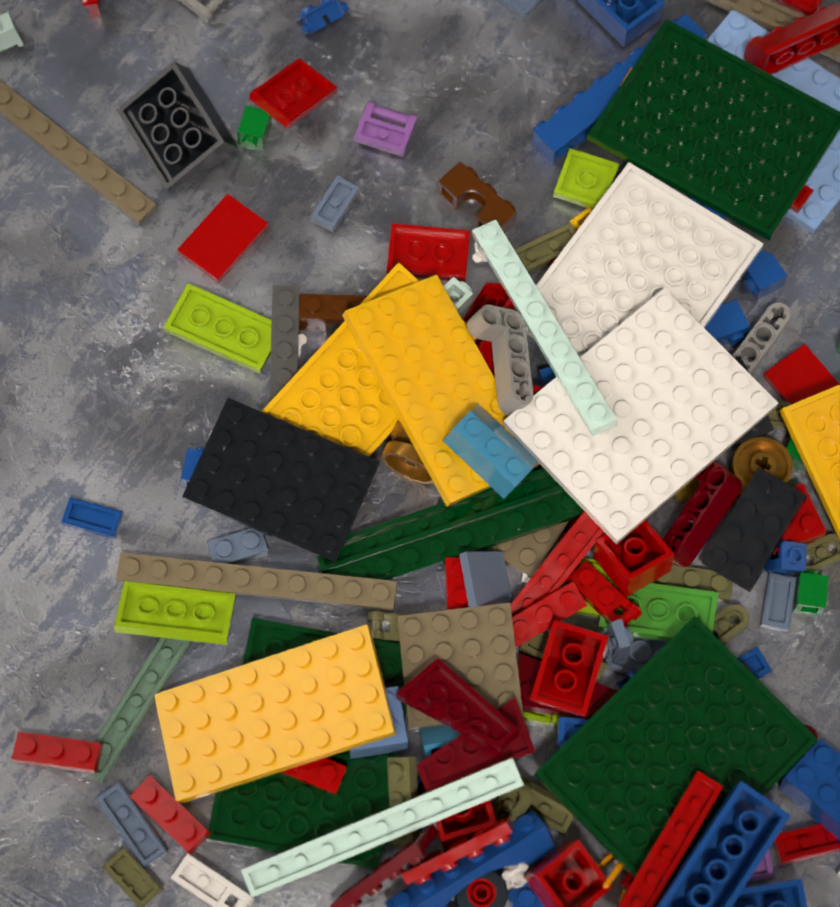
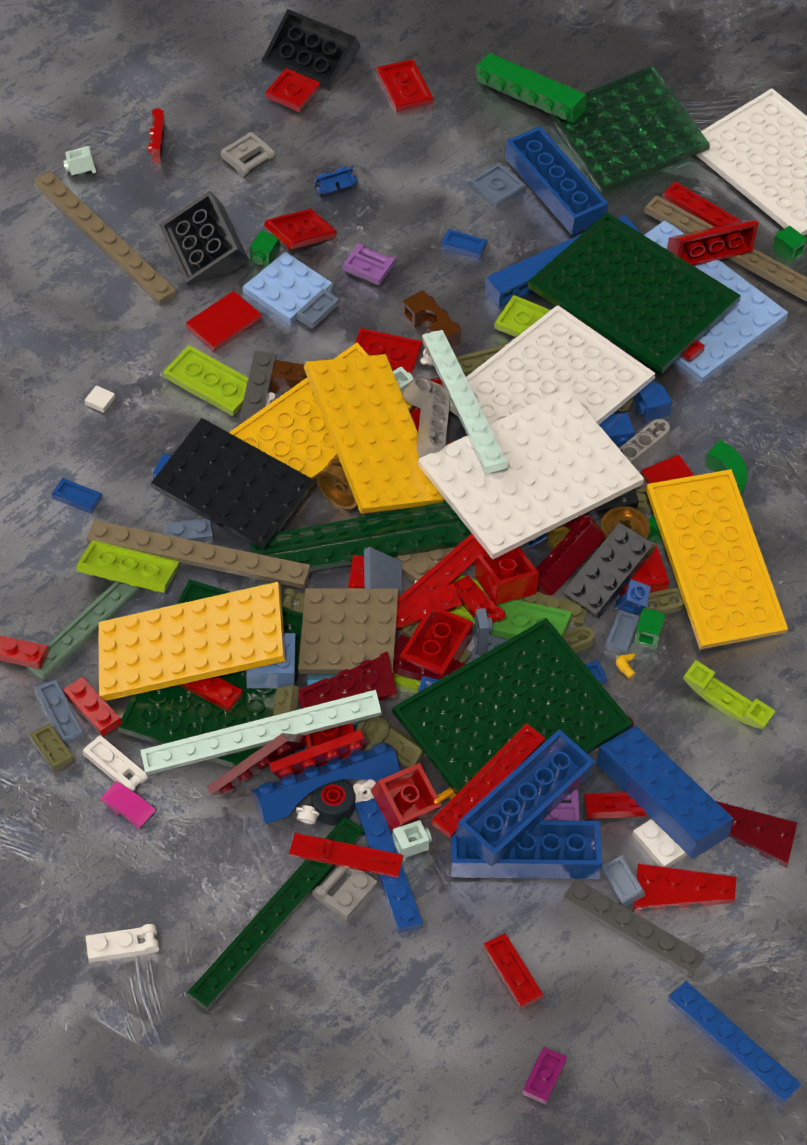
camera: 10 degrees right, 15 degrees down
dark red wing [396,658,519,754] -> none
dark azure slope [443,404,538,499] -> none
none -> white tile [85,385,115,413]
none -> light blue plate [243,252,332,324]
none -> blue tile [441,229,487,259]
none -> yellow animal [615,653,636,679]

